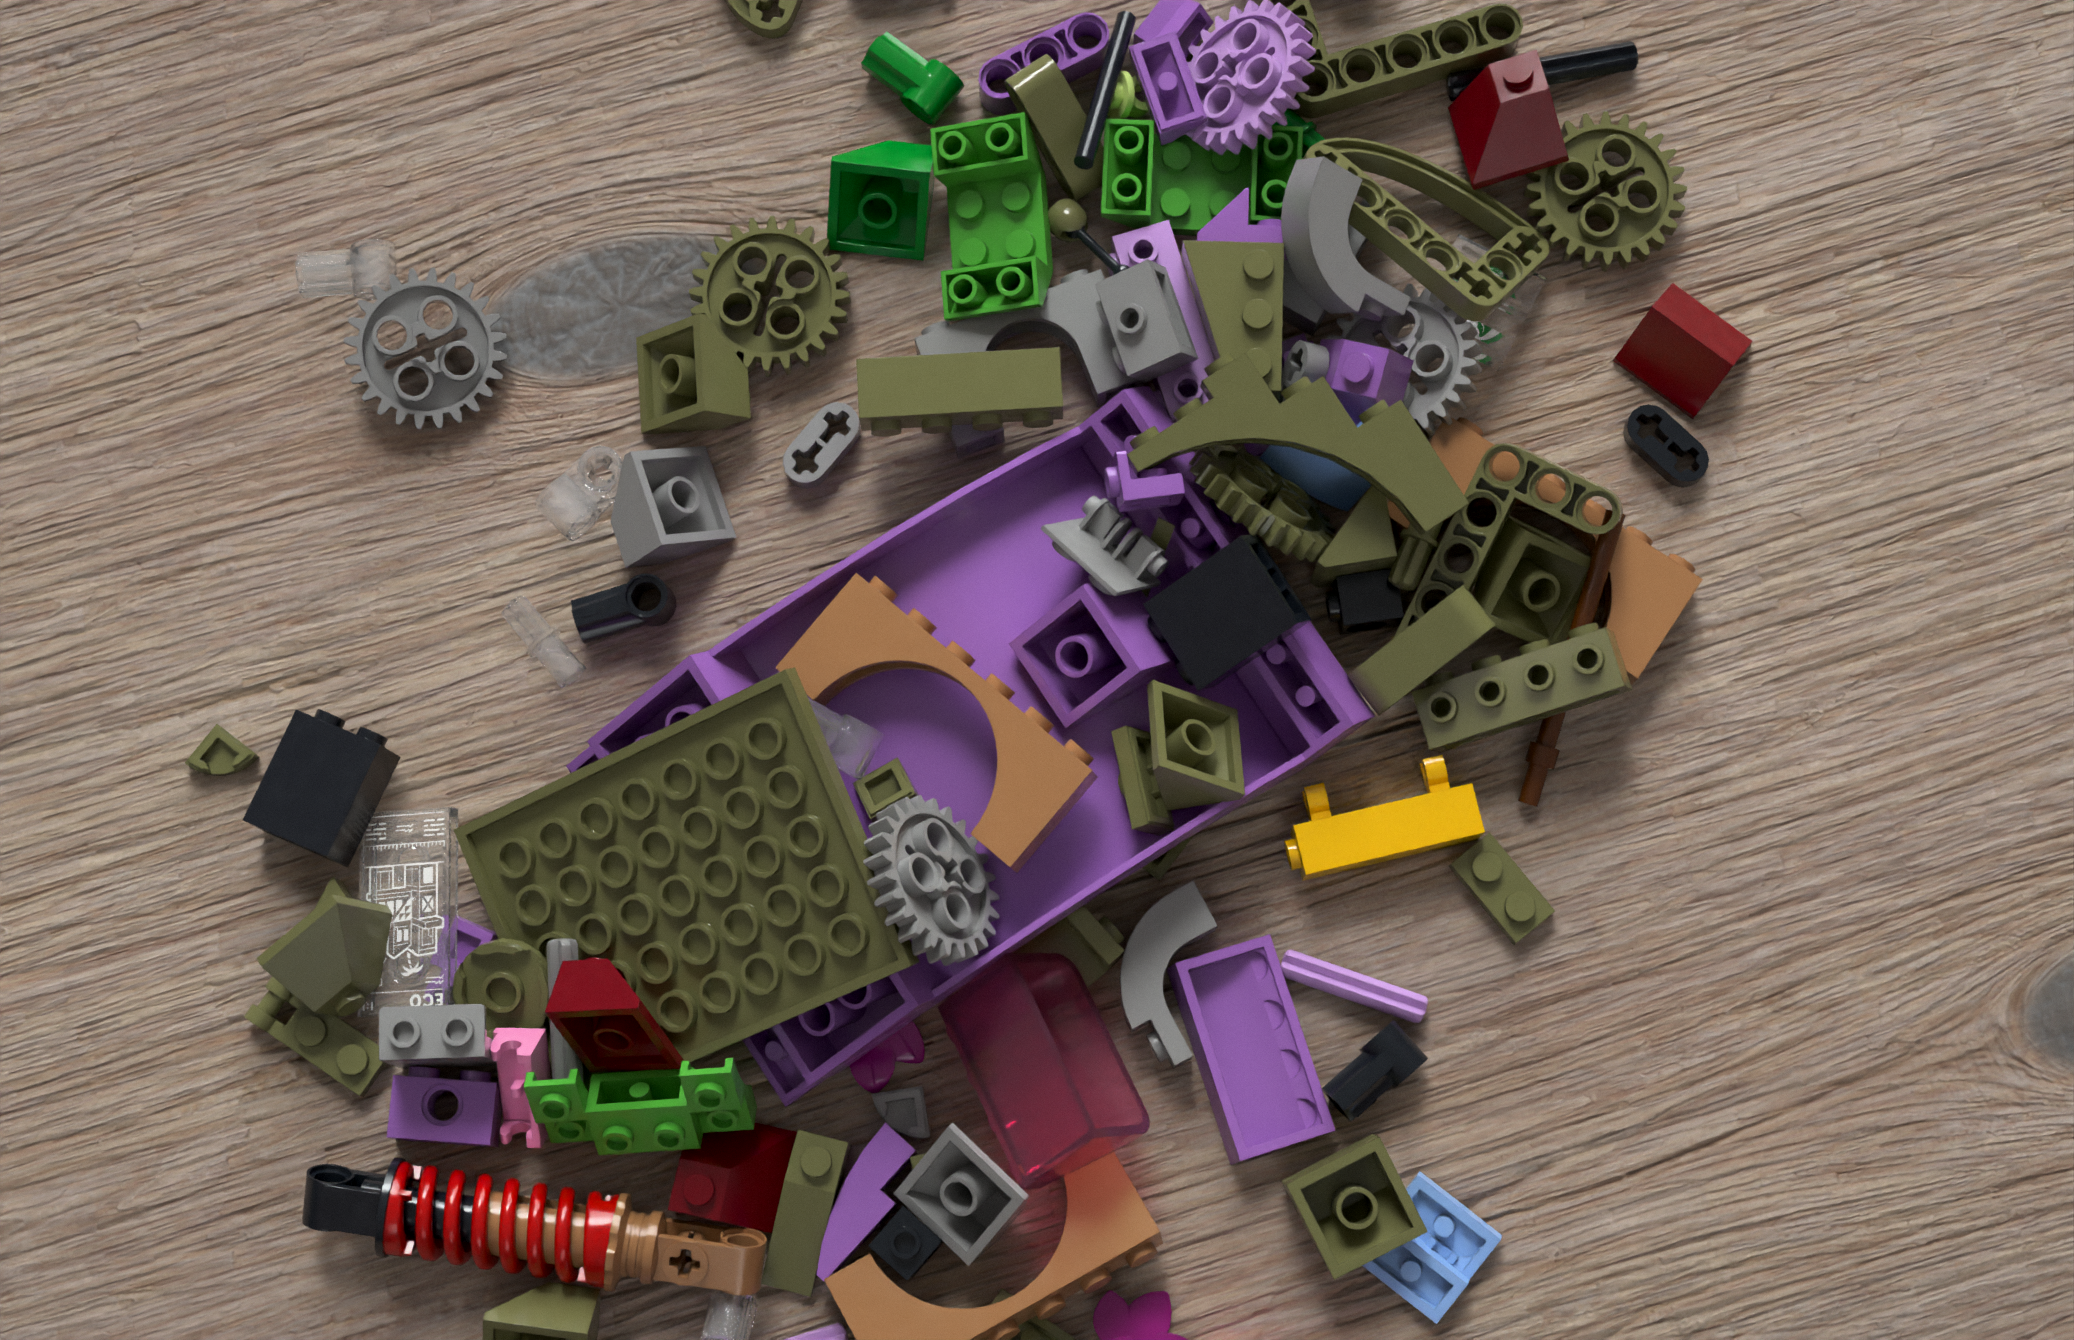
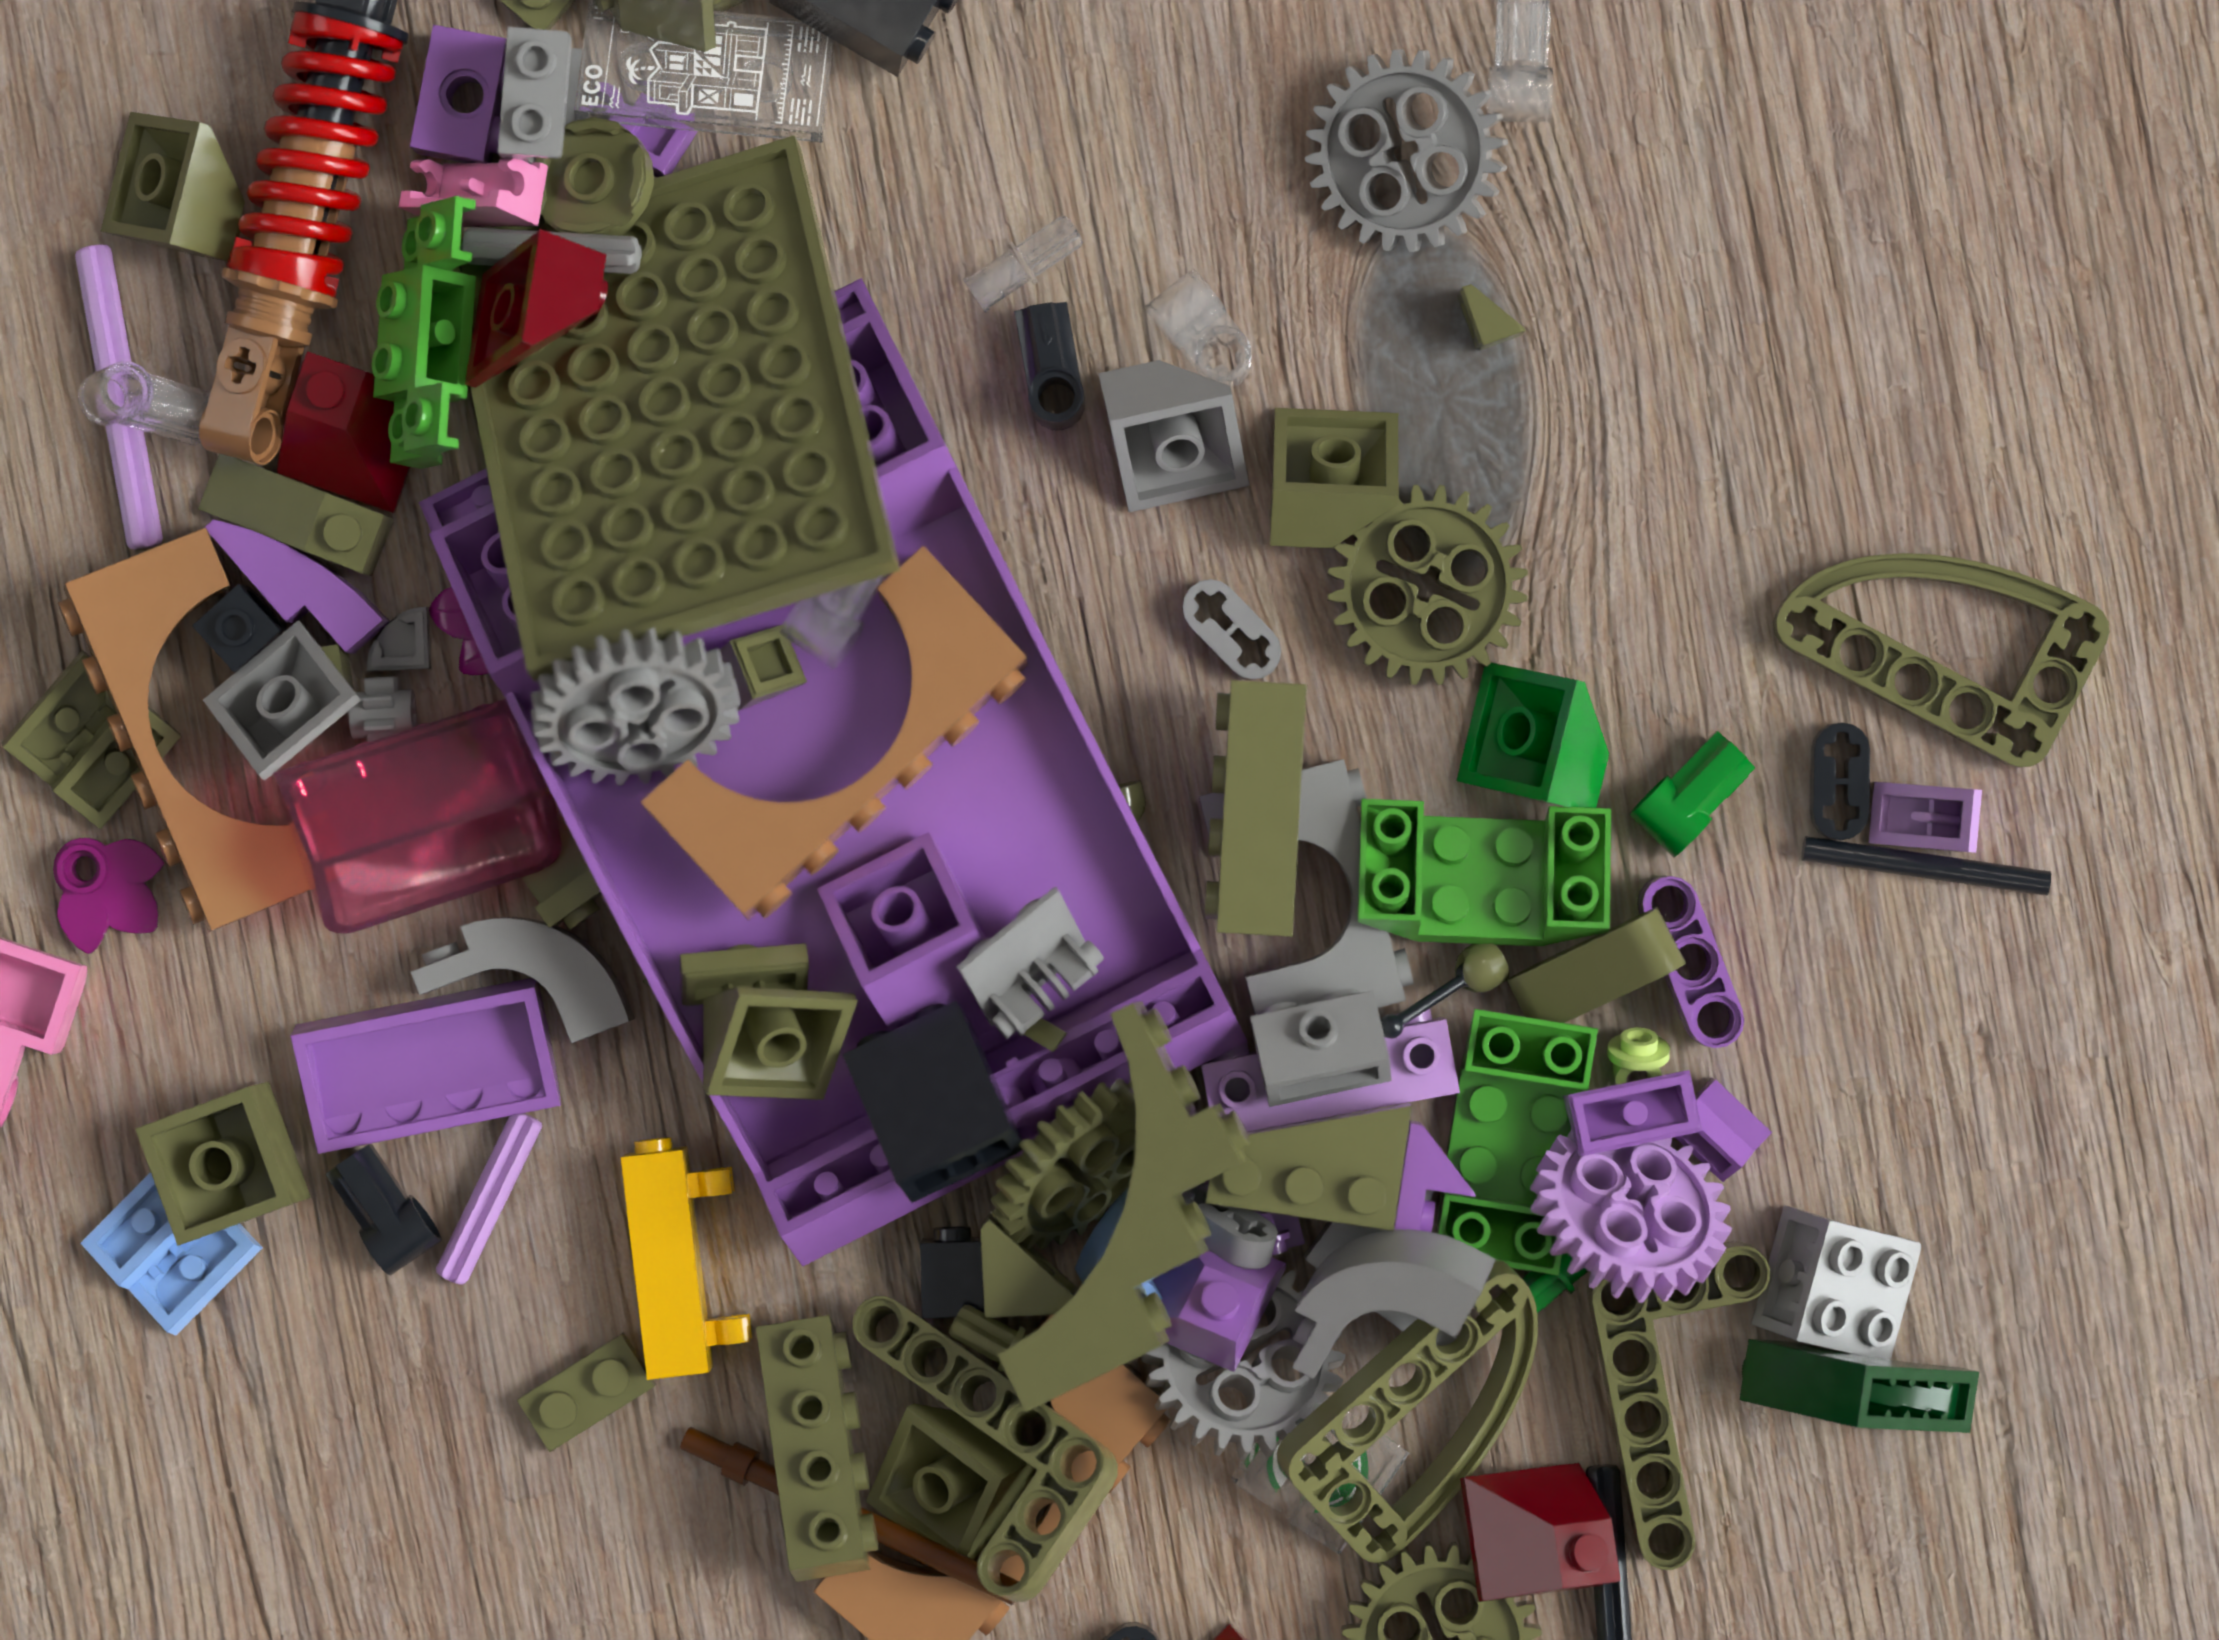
camera: 95 degrees right, 10 degrees up
black bar [1074,11,1136,170] -> none
medium lavender bracket [1104,451,1185,513] -> none
olive beam [1347,585,1495,716] -> none
none -> light grey gear [348,677,417,751]
none -> olive slope [1457,284,1526,351]

